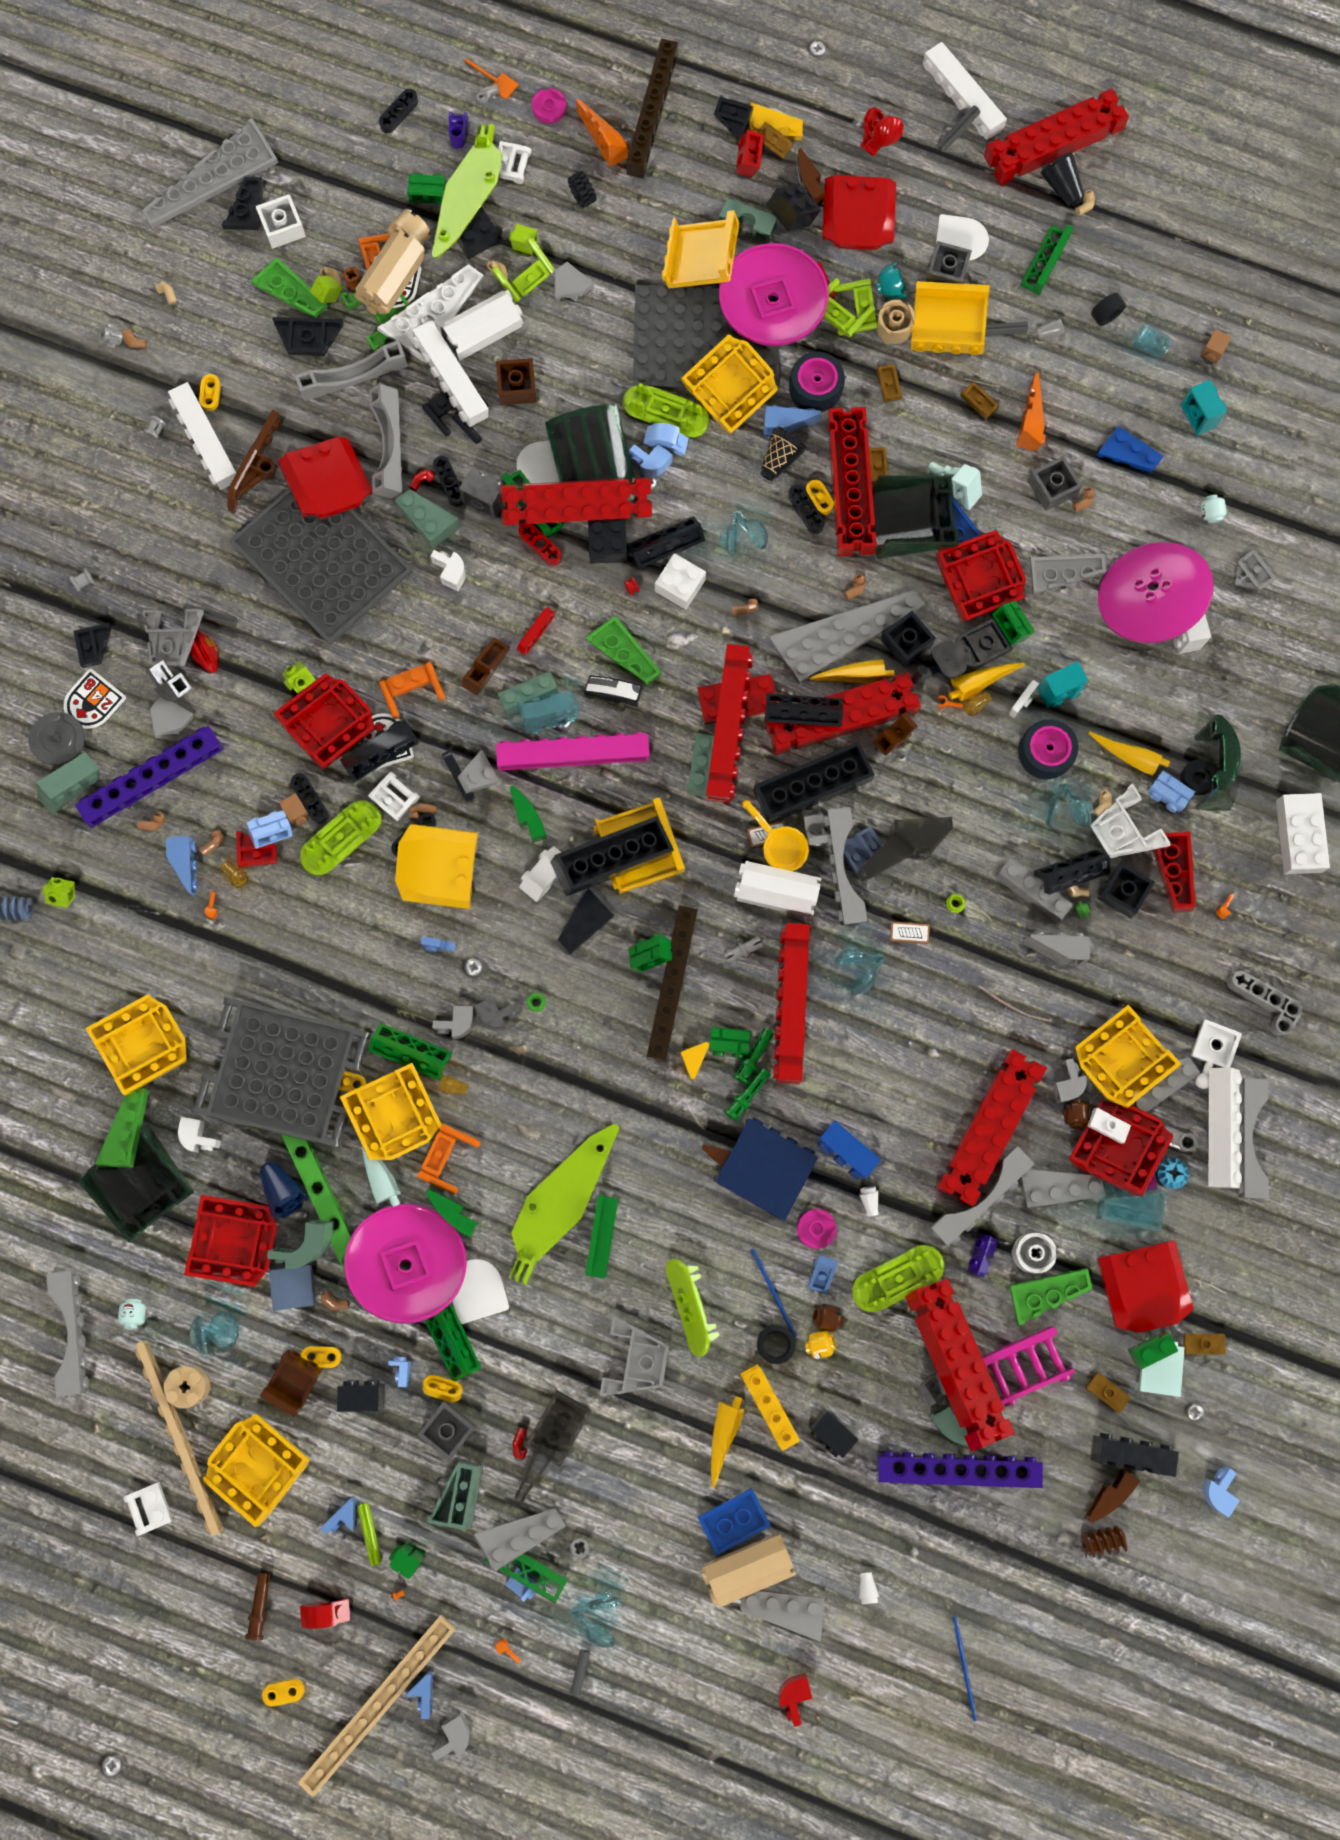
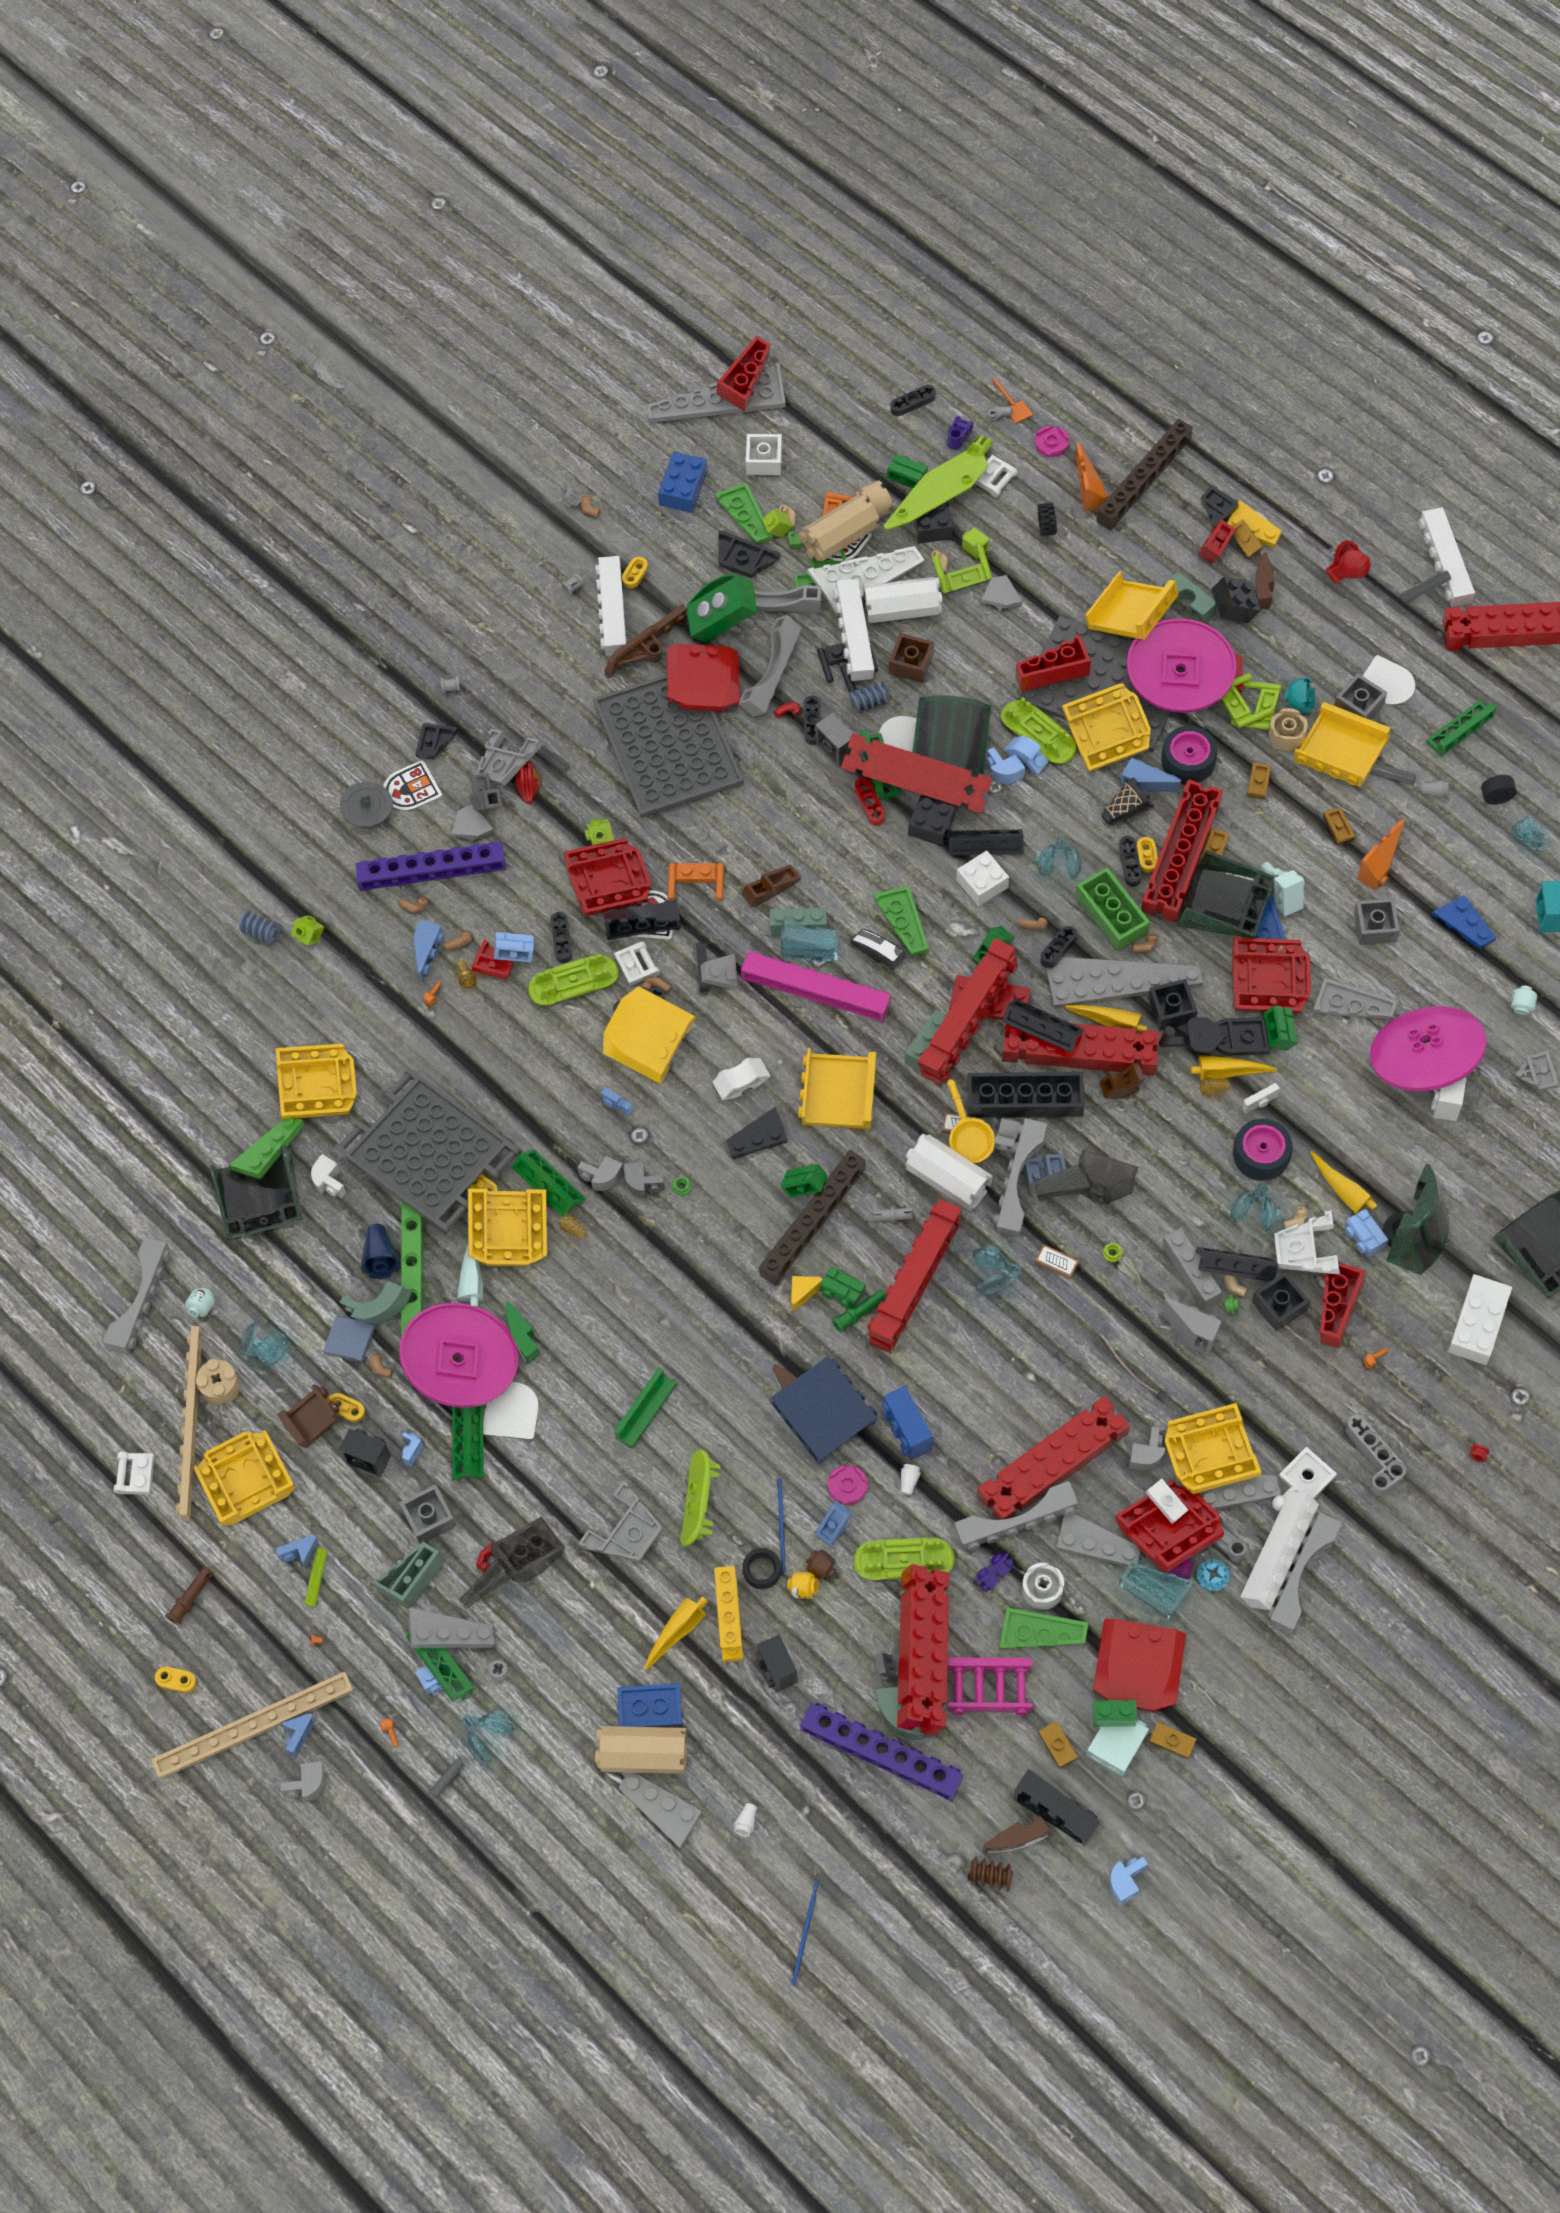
camera: 30 degrees right, 15 degrees down
sand green wedge [36,752,100,816] -> none
tan arm [155,281,177,305] -> none
red wedge [184,1195,277,1287] -> none
black wing [221,177,264,230] -> none
medium nougat brick [279,793,310,826] -> none
red brick [300,1598,350,1629] -> none
dark orange bush [343,267,361,291] -> none
green brick [388,1543,424,1579] -> none
sand green wedge [395,489,461,550] -> none
orange plate [417,1124,481,1195] -> none
yellow plate [422,1375,463,1402] -> none
white brick [430,550,466,591] -> none
lime wing [508,1124,619,1286] -> none
green slope [510,786,547,843] -> none
red beam [516,607,556,656] -> none
black brick [550,816,674,897] -> none
red bush [624,577,640,596] -> none
green pin [723,1067,771,1122] -> none
red brick [778,1673,813,1727] -> none
red wedge [822,175,896,250] -> none
orange hand [937,695,963,709] -> none
teal brick [1037,661,1089,708] -> none
black cone [1040,152,1085,207] -> none
reddish brown head [1063,1099,1090,1129] -> none
medium nougat arm [1072,487,1095,512] -> none
tan arm [1075,190,1095,216] -> none
none -> blue brick [658,452,708,513]
none -> green piece [687,574,757,643]
none -> red wedge [716,336,771,412]
none -> sand blue piece [849,681,889,713]
none -> green slope [973,926,1015,963]
none -> red wedge [1016,634,1091,692]
none -> black beam [1040,926,1077,968]
none -> bright green brick [1075,867,1150,951]

